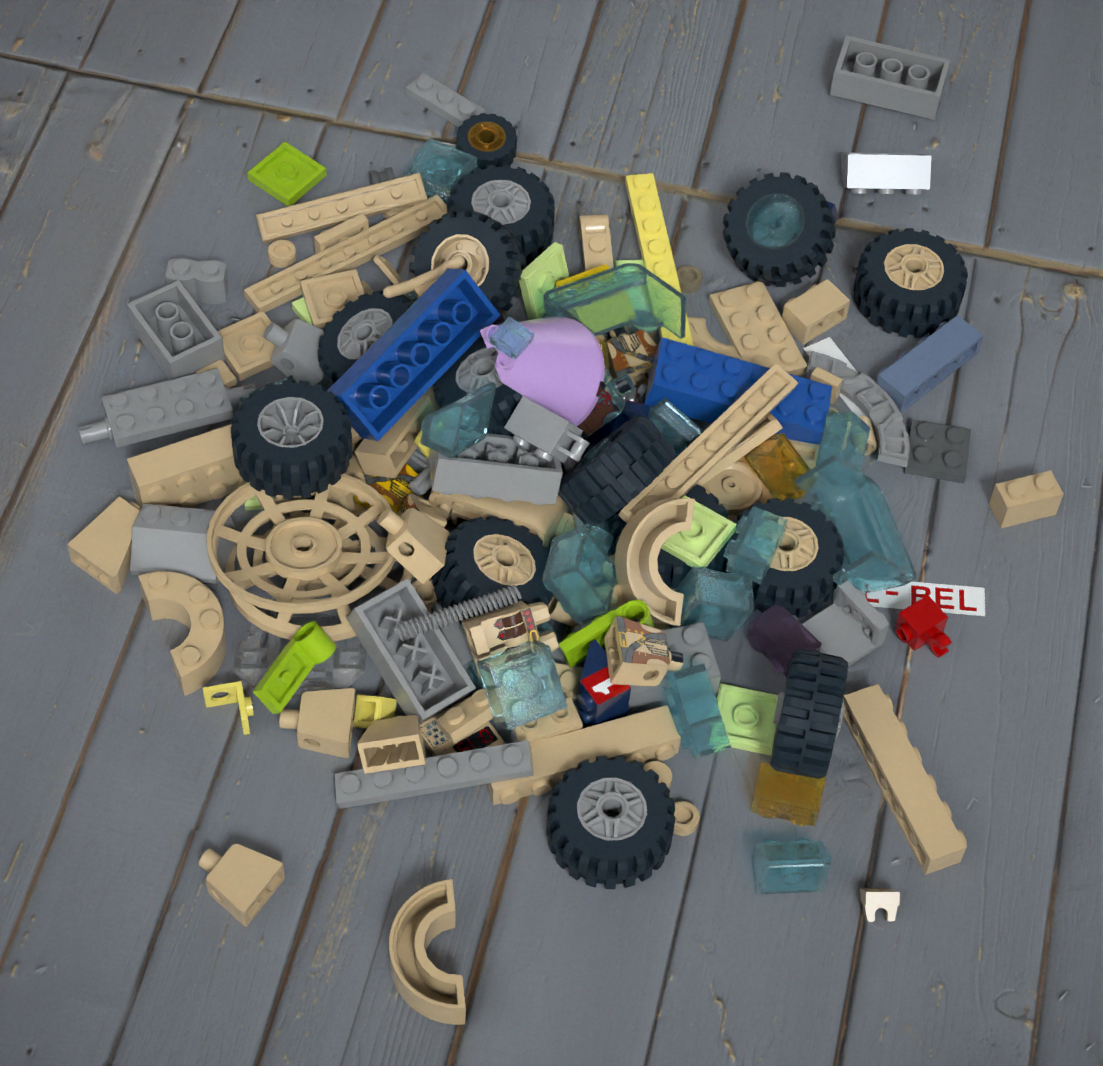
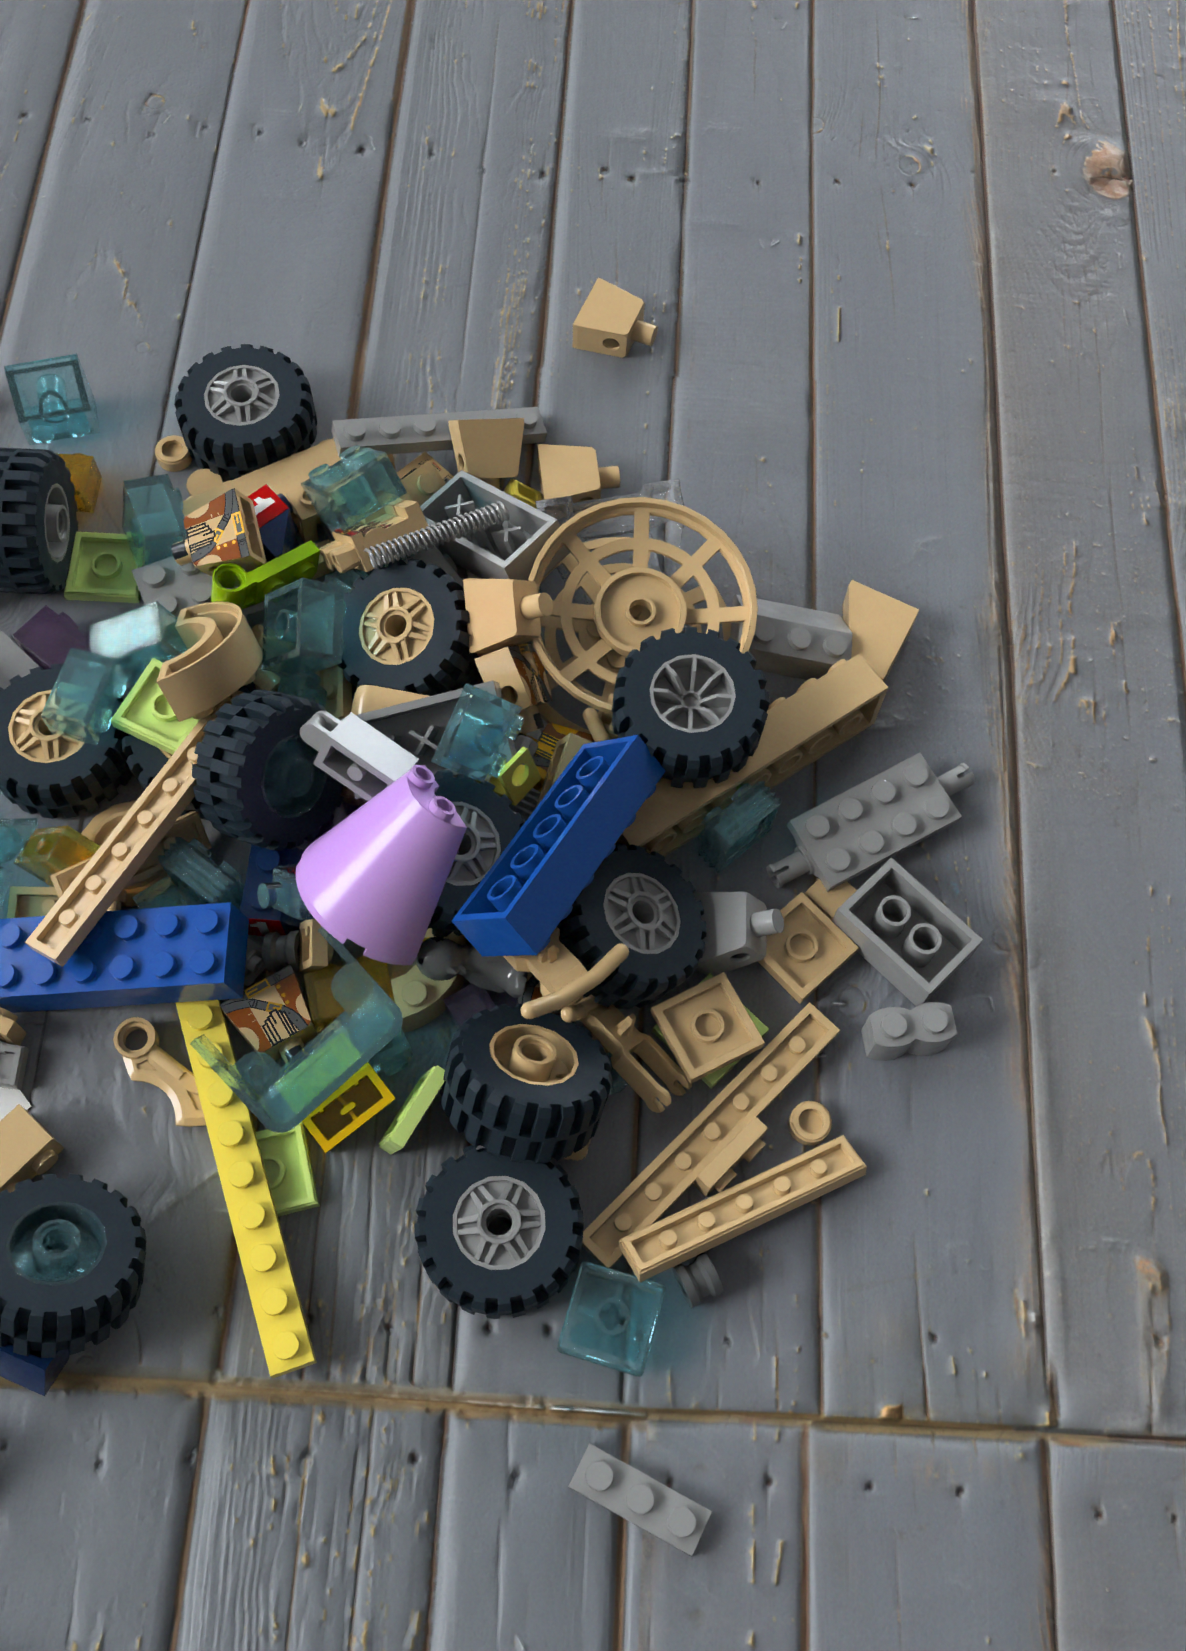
camera: 170 degrees right, 10 degrees up
tan brick [138,571,227,696] -> none
light yellow bracket [203,681,254,735] -> none
lime plate [247,142,327,206] -> none
lime plate [252,621,336,714] -> none
tan brick [389,879,466,1025] -> none
black wheel [456,113,517,170] -> none
clear light blue tile [490,316,535,360] -> none
tan plate [578,214,614,272] -> none
dark tan tile [676,265,703,294] -> none
tan plate [709,281,808,376] -> none

